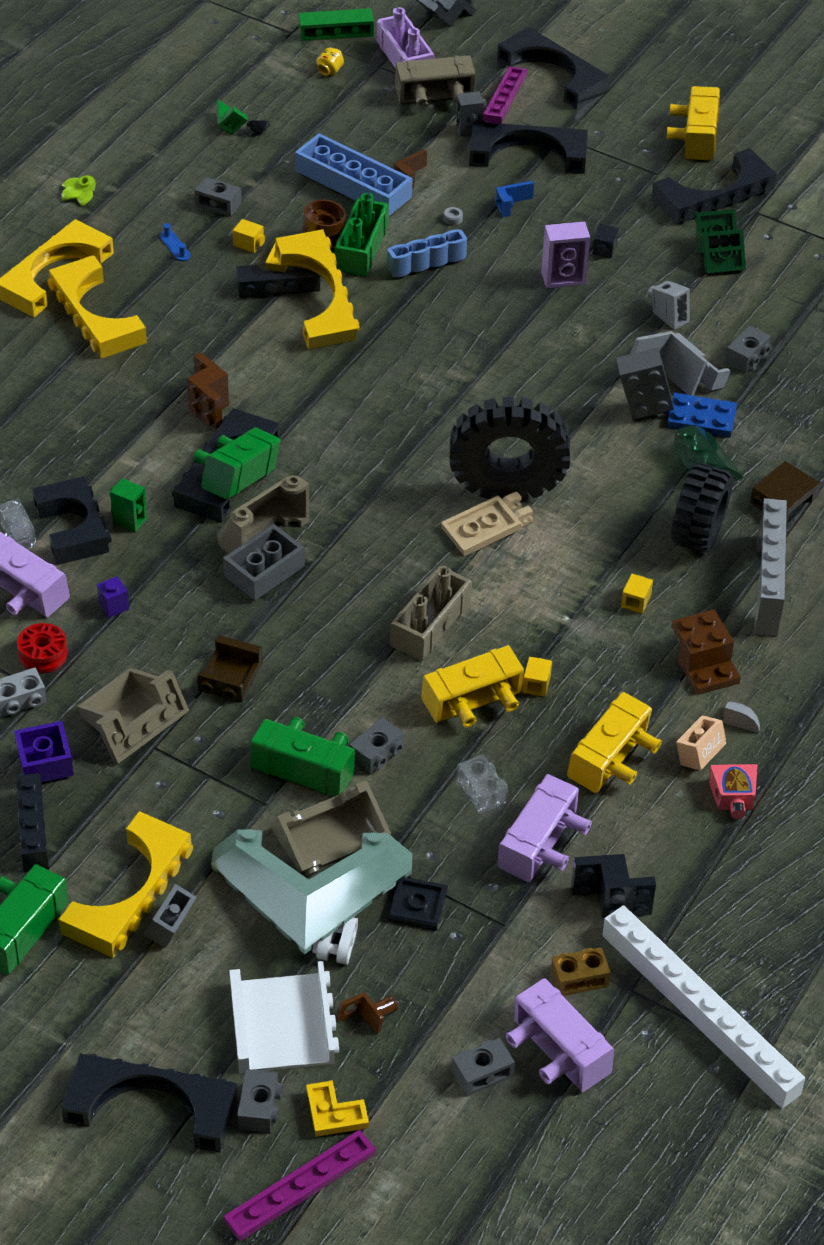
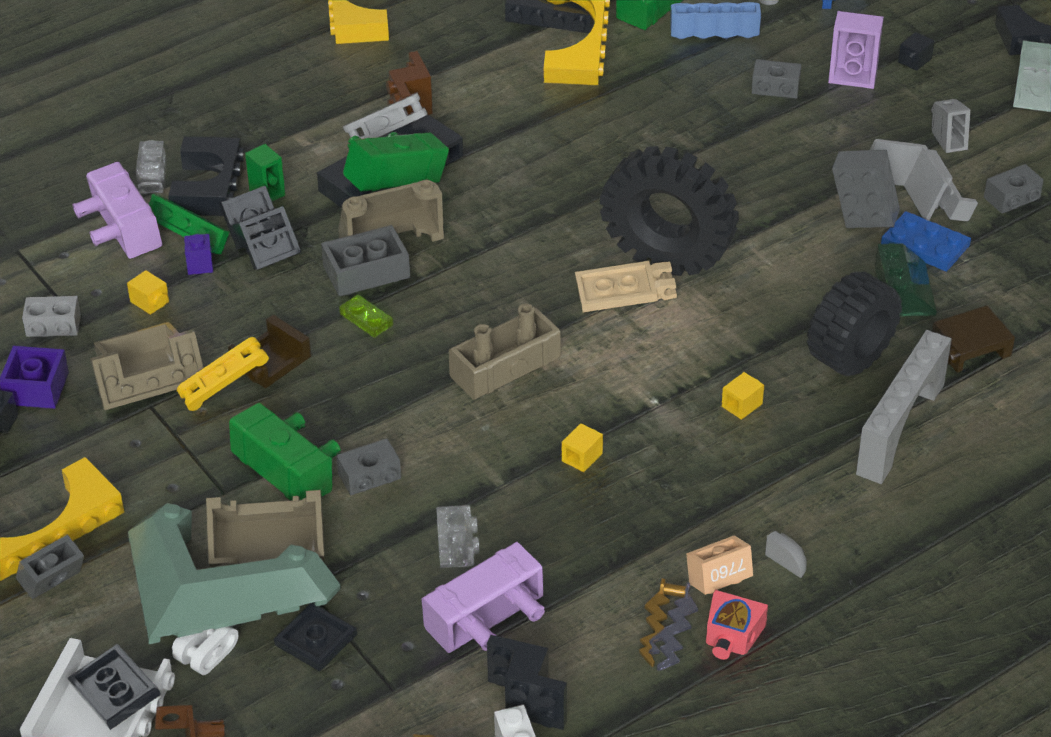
camera: 25 degrees right, 5 degrees down
red wheel [17,623,68,673] -> none
yellow piece [421,645,524,728] -> none
yellow piece [567,692,662,793] -> none
reddish brown bracket [671,609,741,695] -> none
none -> black tile [67,644,161,730]
none -> yellow brick [127,270,169,315]
none -> green plate [149,194,230,254]
none -> yellow plate [177,337,269,411]
none -> bracket [219,186,301,270]
none -> clear neon green plate [339,295,393,338]
none -> light grey plate [343,92,428,139]
none -> piece [639,578,698,671]
none -> dark grey brick [752,59,802,99]

